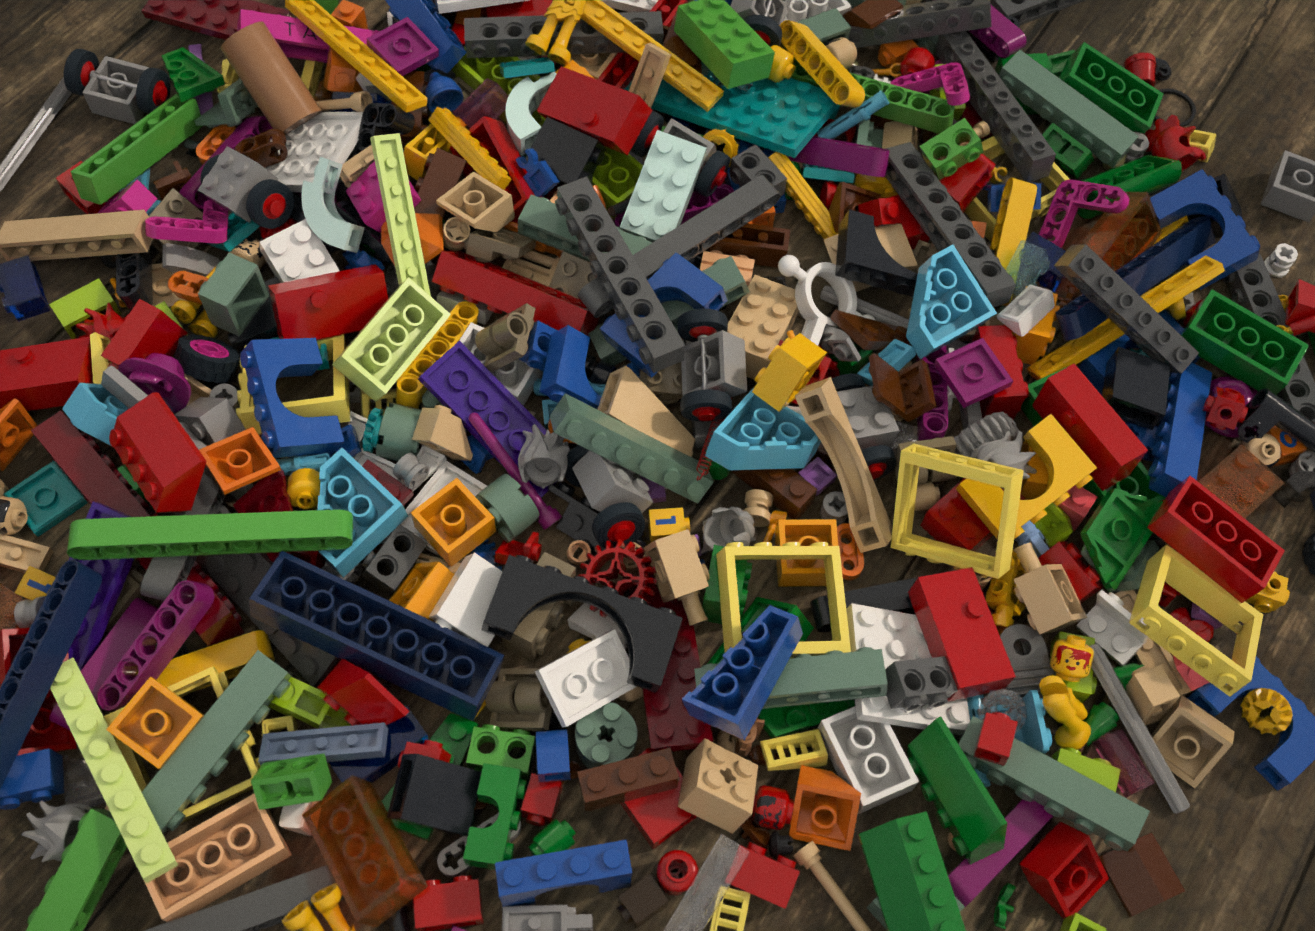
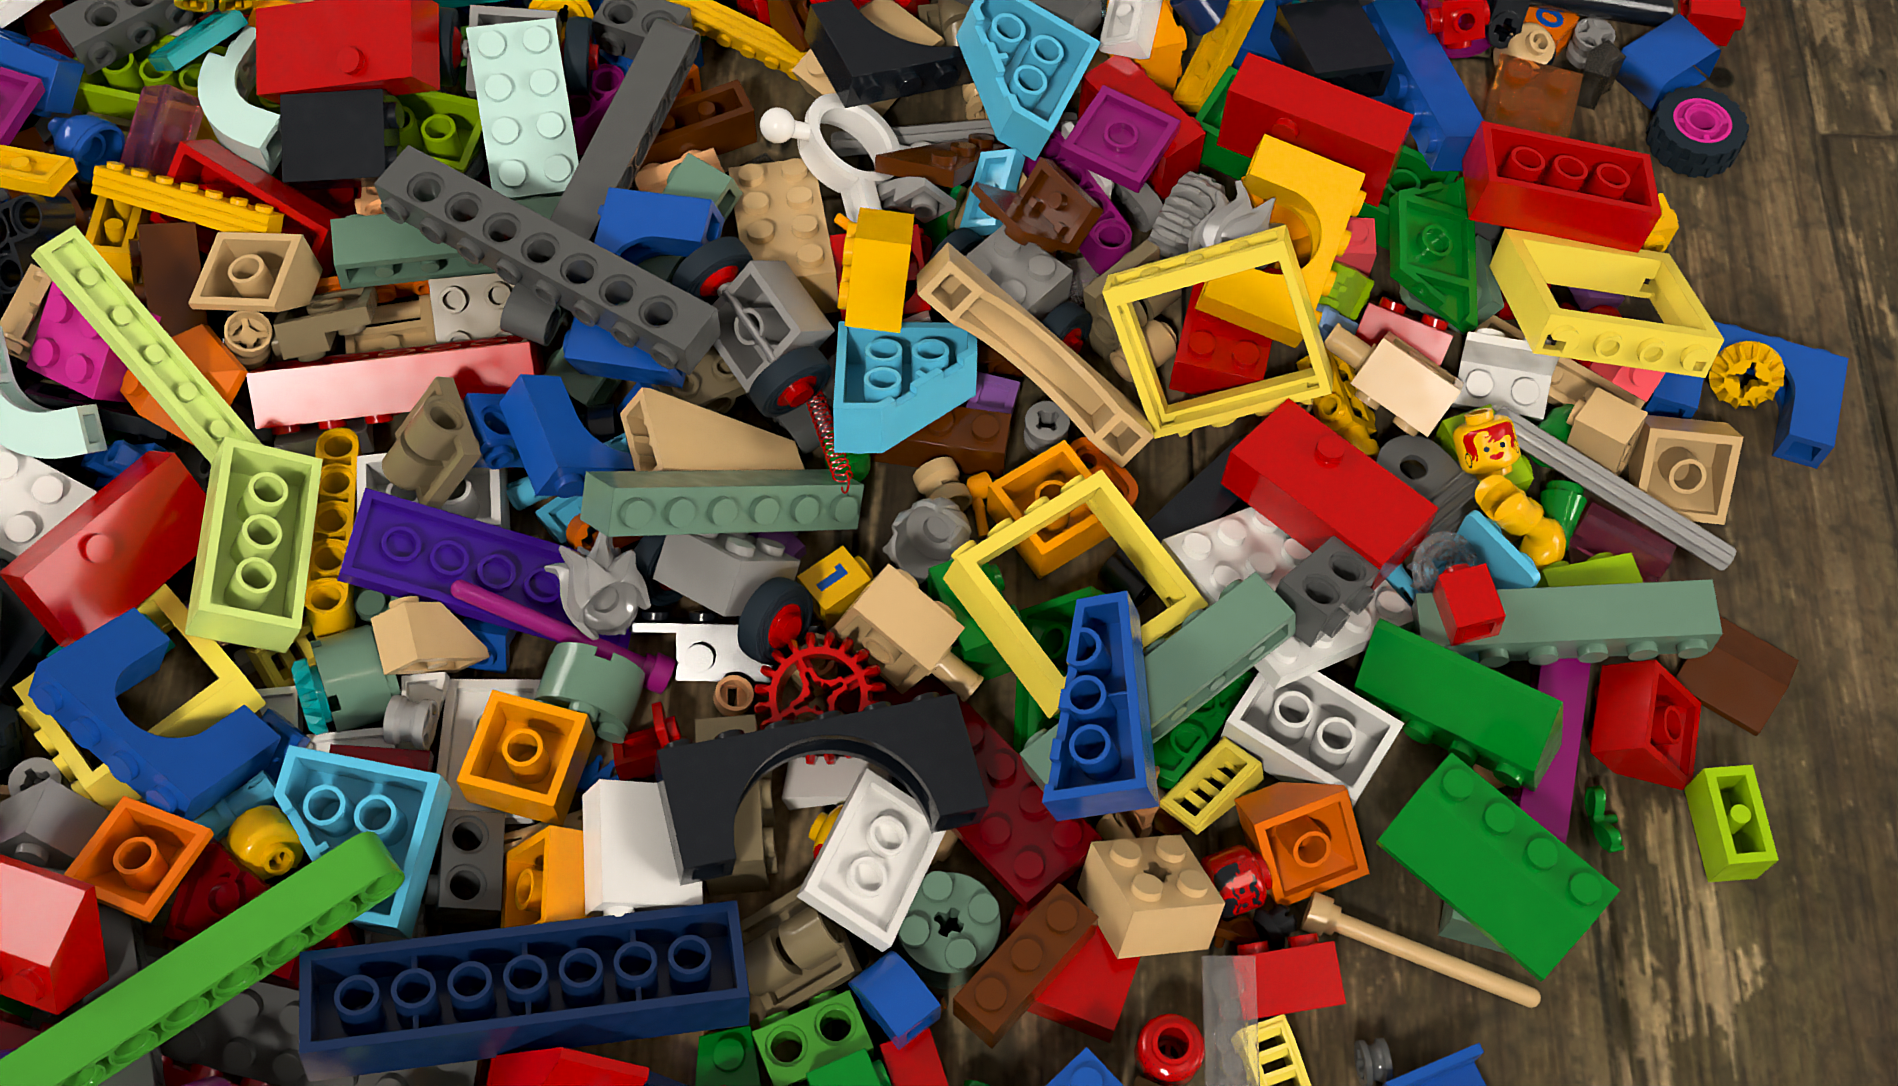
camera: 30 degrees left, 0 degrees up
blue plate [516,148,559,197] -> none

